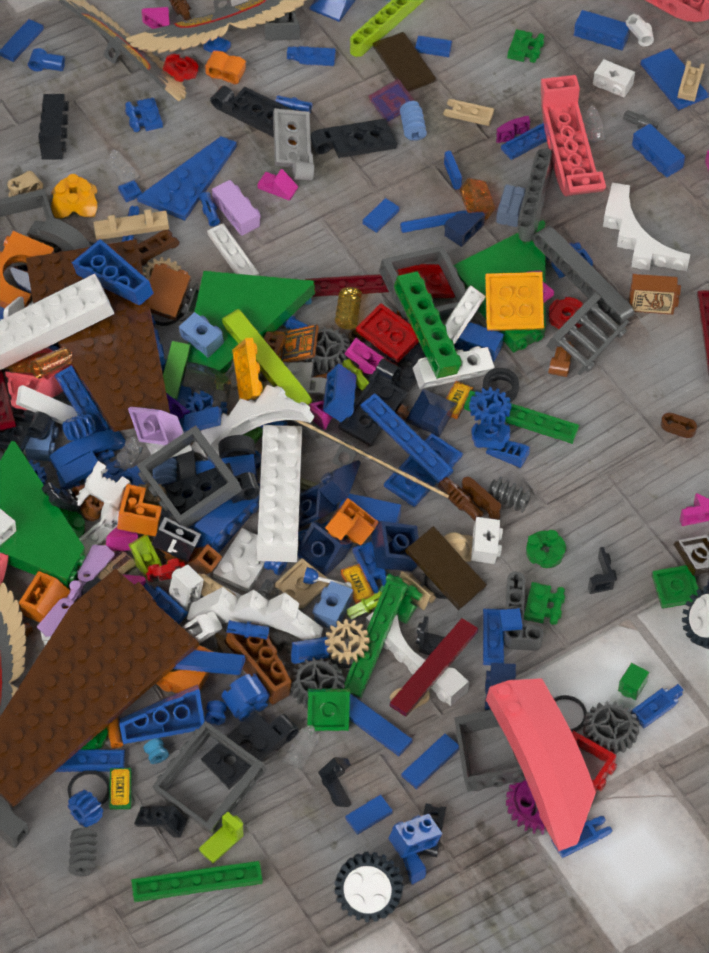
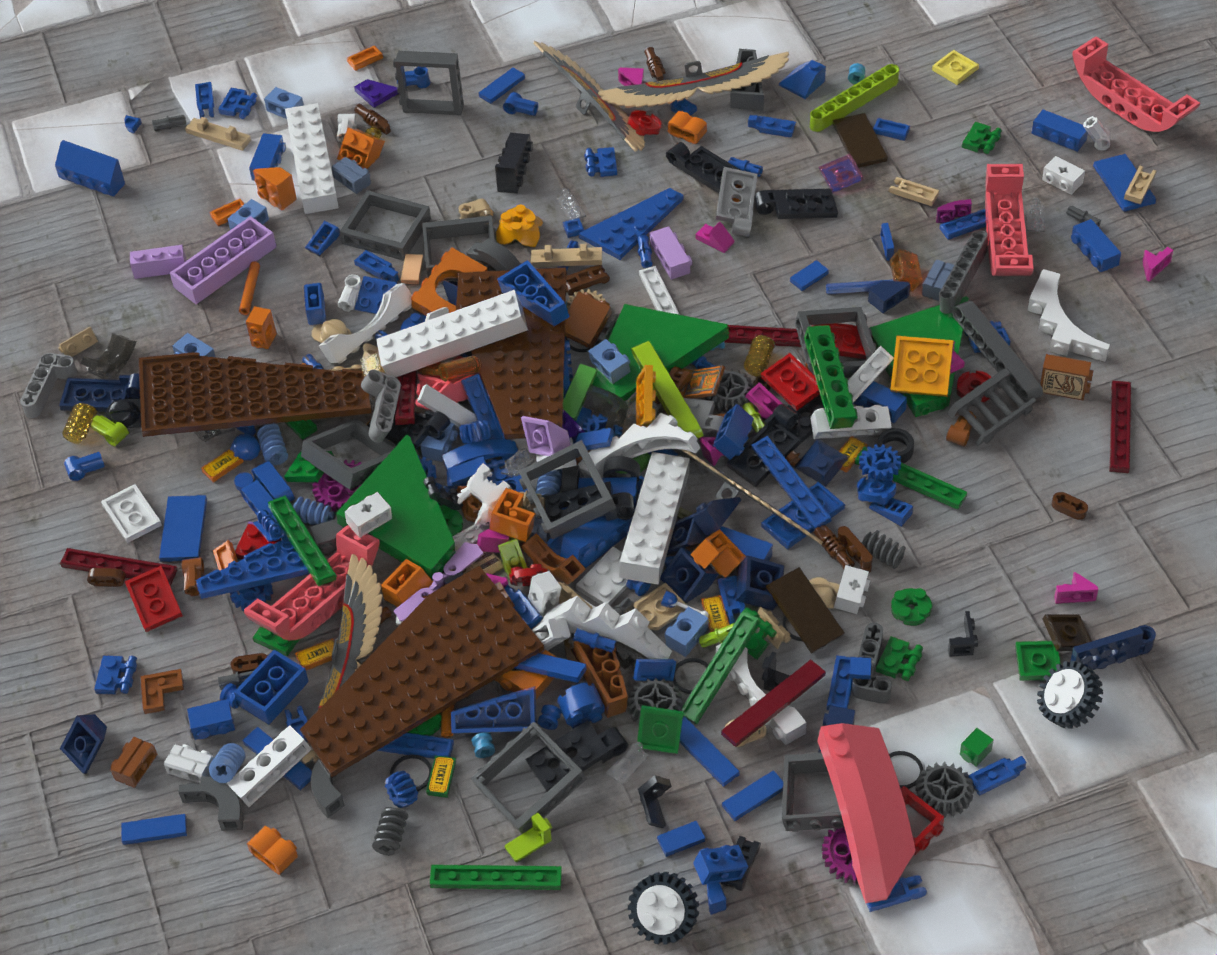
camera: 15 degrees right, 5 degrees down
black bracket [134,806,187,838] -> none
black brick [151,517,201,562] -> none
tan gear [325,619,370,664] -> none
medium blue piece [400,101,427,141] -> none

